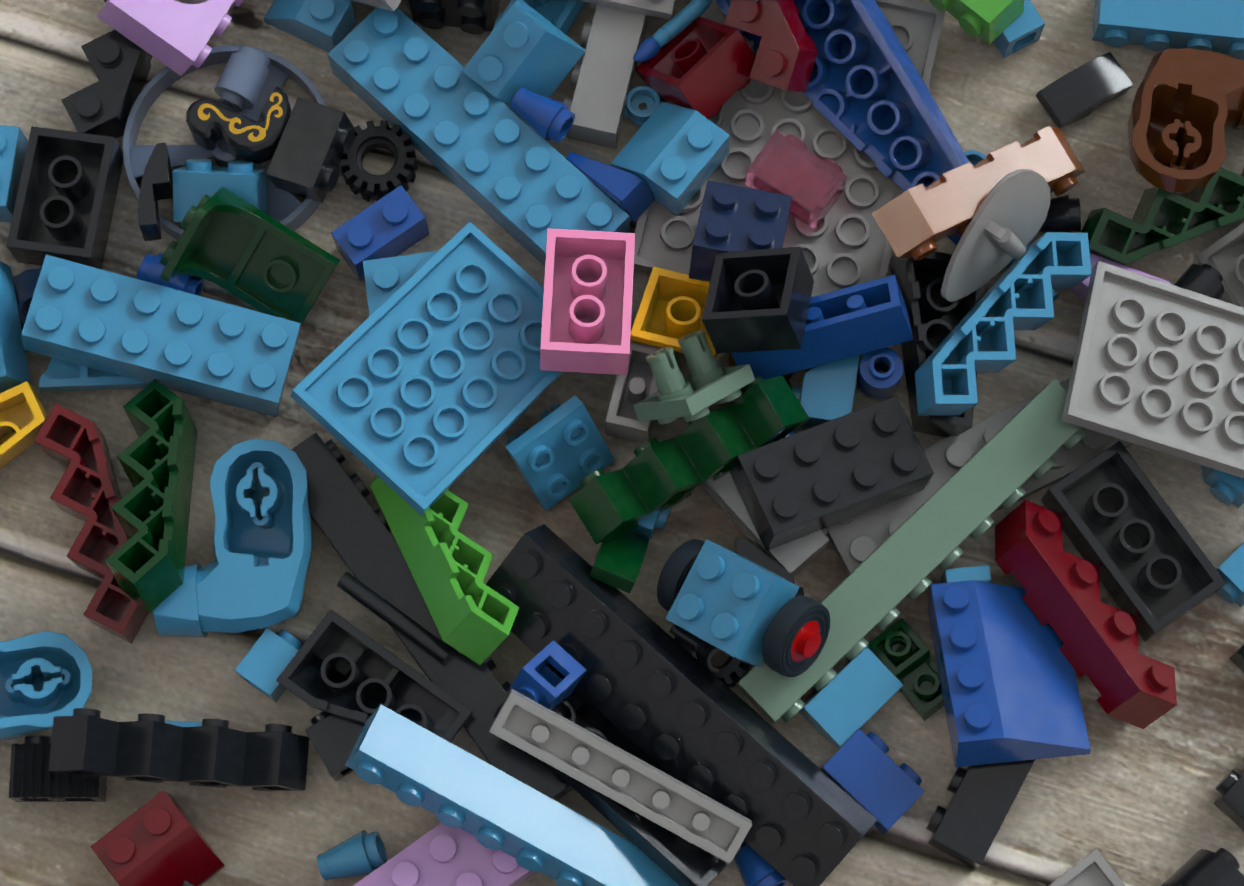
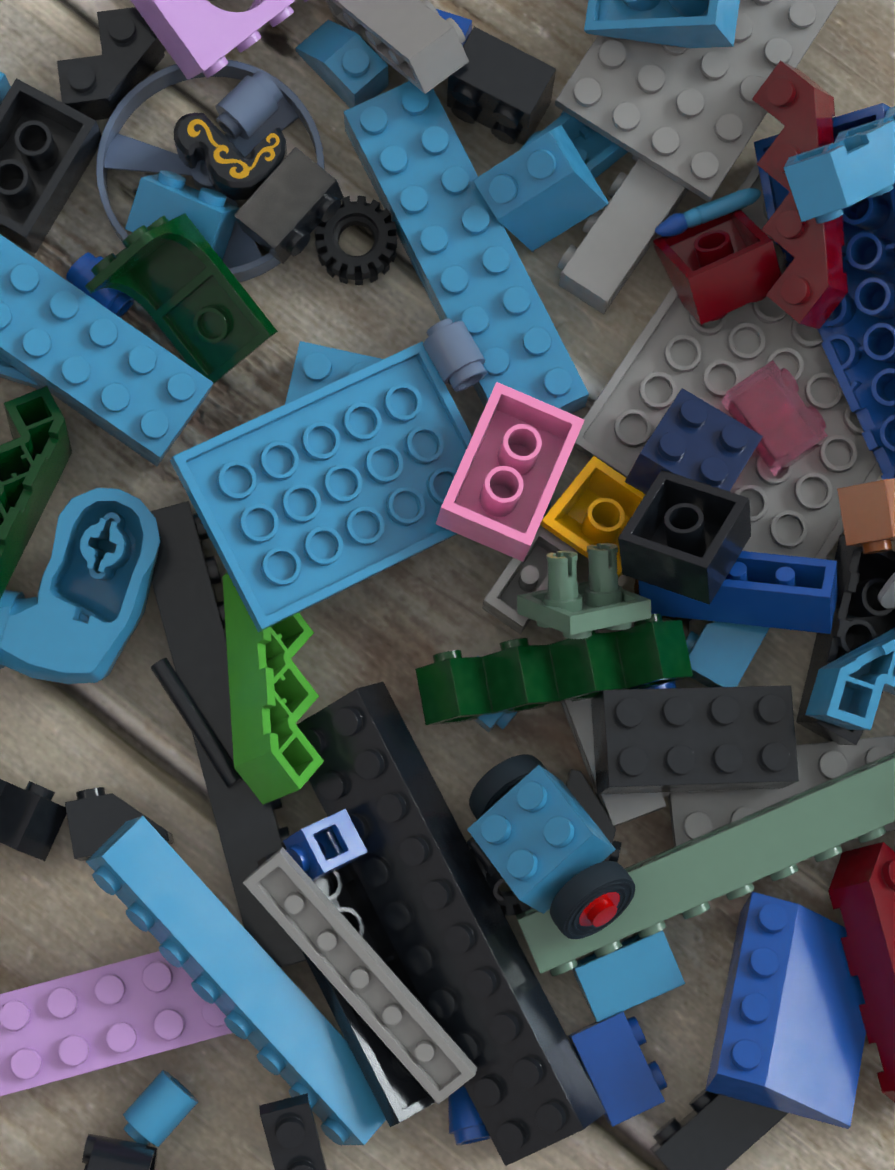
camera: 15 degrees right, 5 degrees up
black slope [138,143,173,241] -> none
dark azure brick [235,628,303,702] -> none
black wedge [276,609,473,743] -> none
dark azure cone [317,830,388,881] -> none
blue brick [331,185,429,281] -> none
dark azure plate [505,395,615,511] -> none
blue cone [510,87,575,143] -> none
blue slope [565,152,655,222] -> none
dark green slope [589,531,650,594] -> none
dark azure slope [610,101,730,216] -> none
dark azure plate [623,86,661,126] -> none
blue brick [857,347,903,399] -> none
dark green slope [868,618,944,721] -> none
dark azure tile [940,565,991,583] -> none
none -> sand blue brick [423,318,487,392]

